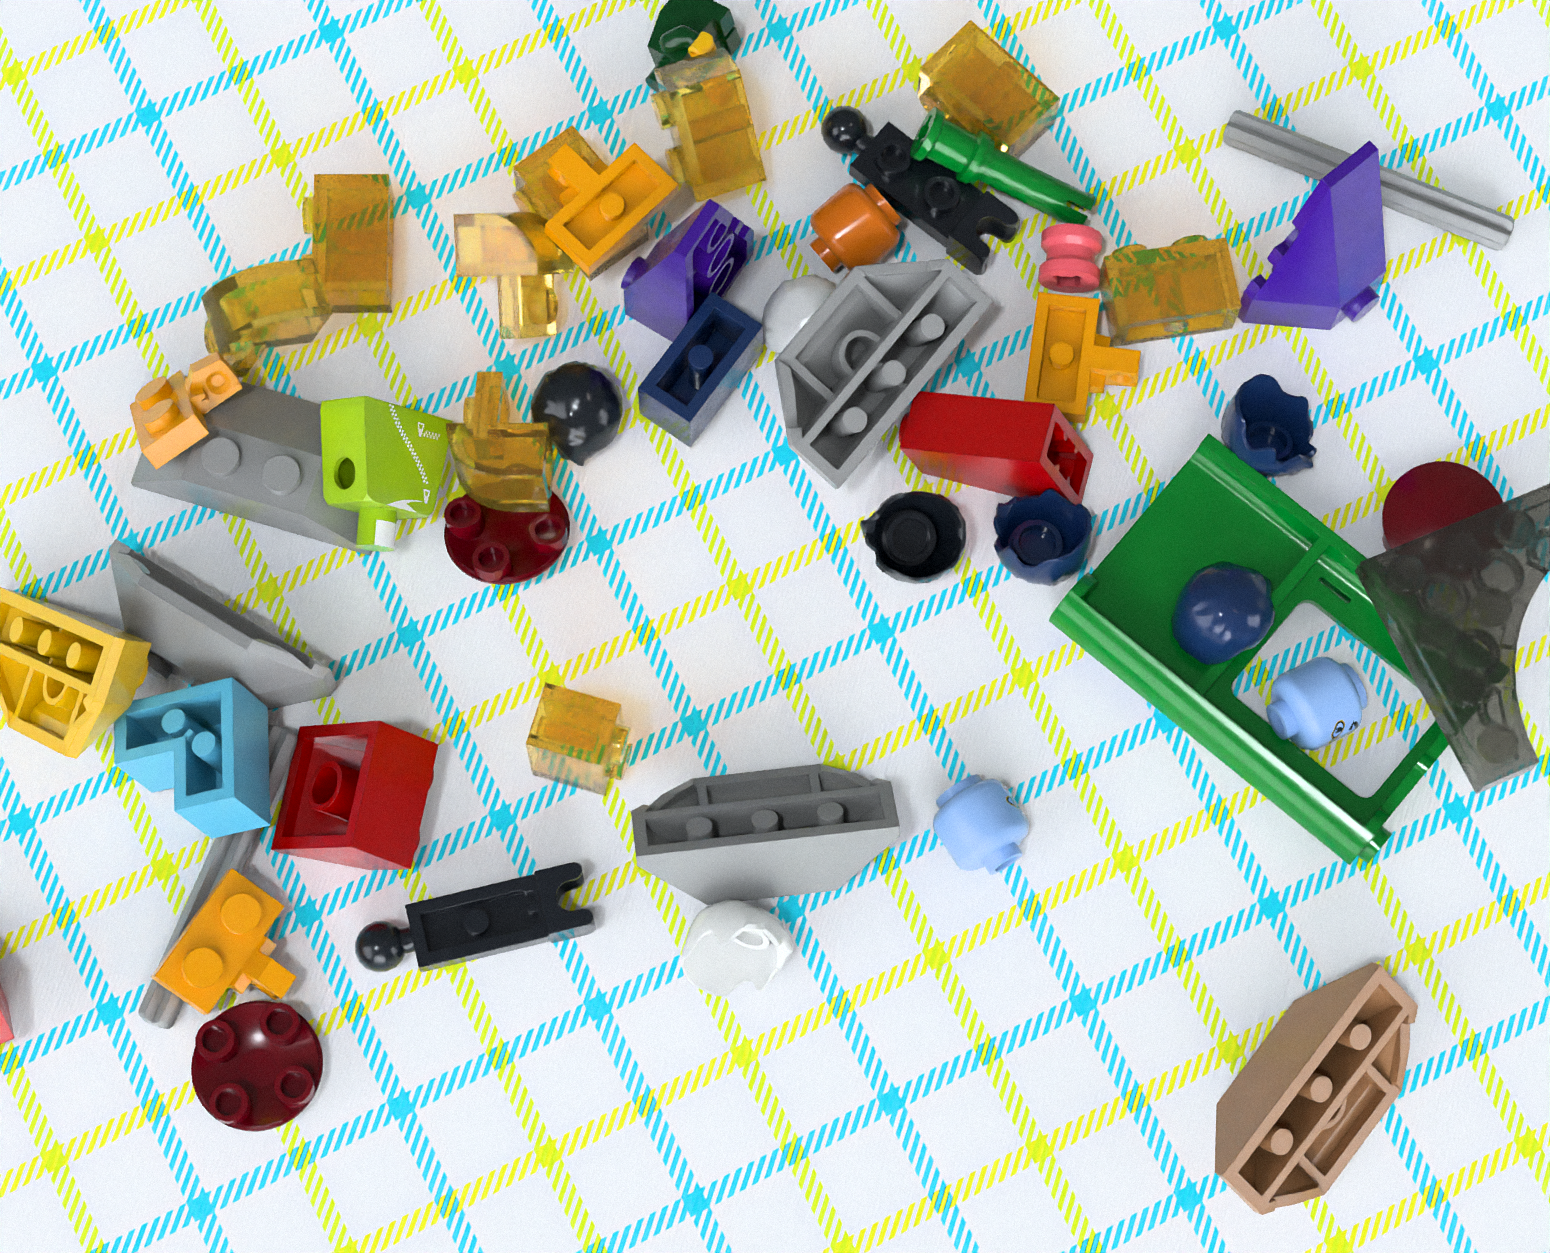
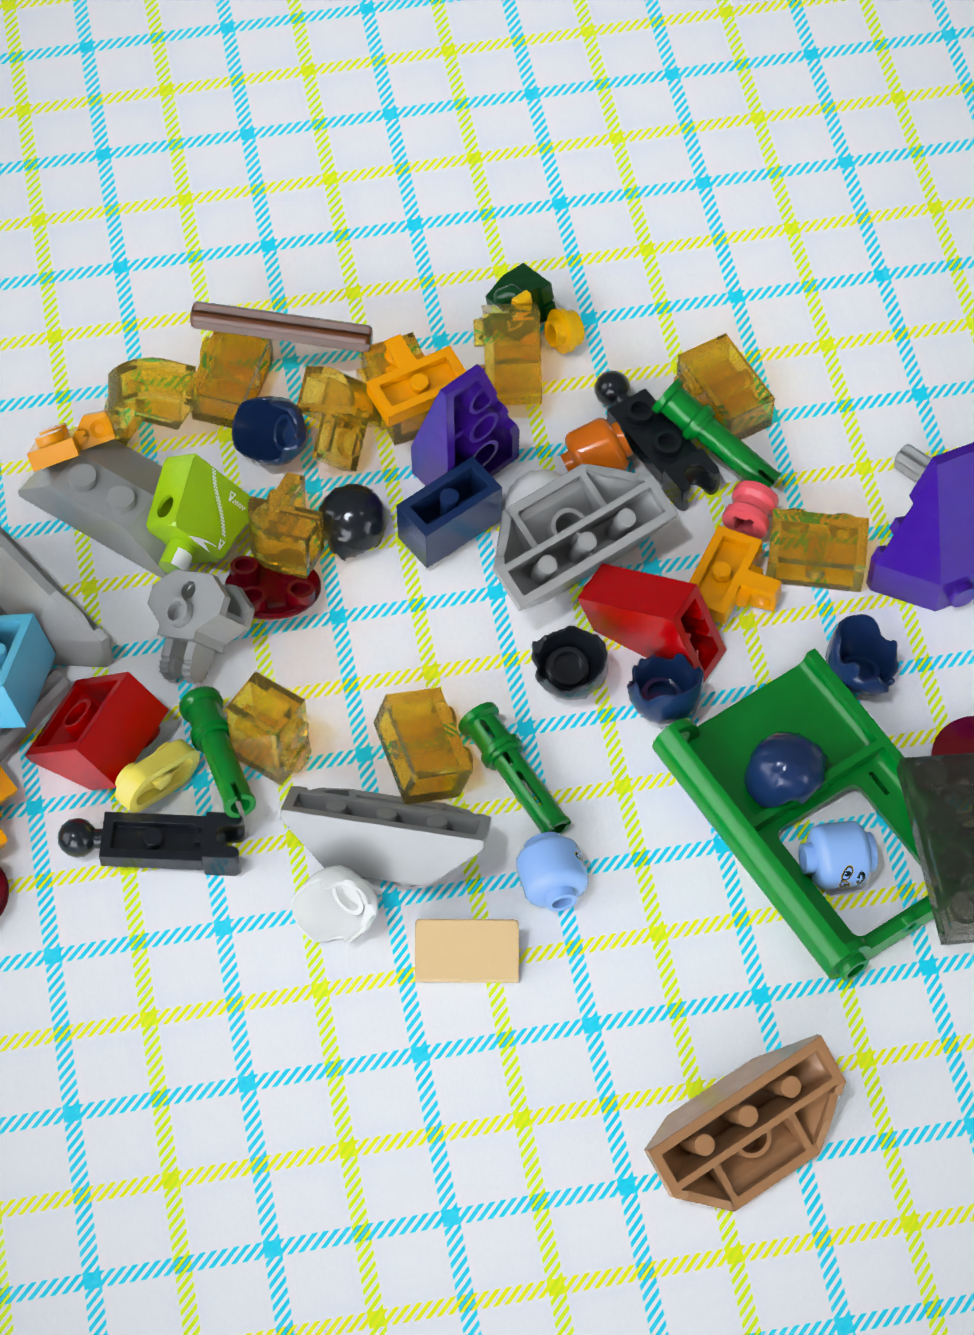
camera: 20 degrees right, 15 degrees down
none -> light yellow plate [115,739,200,813]
none -> light grey hinge [147,569,255,684]
none -> green pin [179,686,256,818]
none -> axle [190,301,373,353]
none -> dark blue hair [231,396,309,466]
none -> clear yellow brick [373,687,473,805]
none -> tan slope [415,919,519,983]
none -> green pin [458,702,571,834]
none -> yellow plate [544,308,584,354]

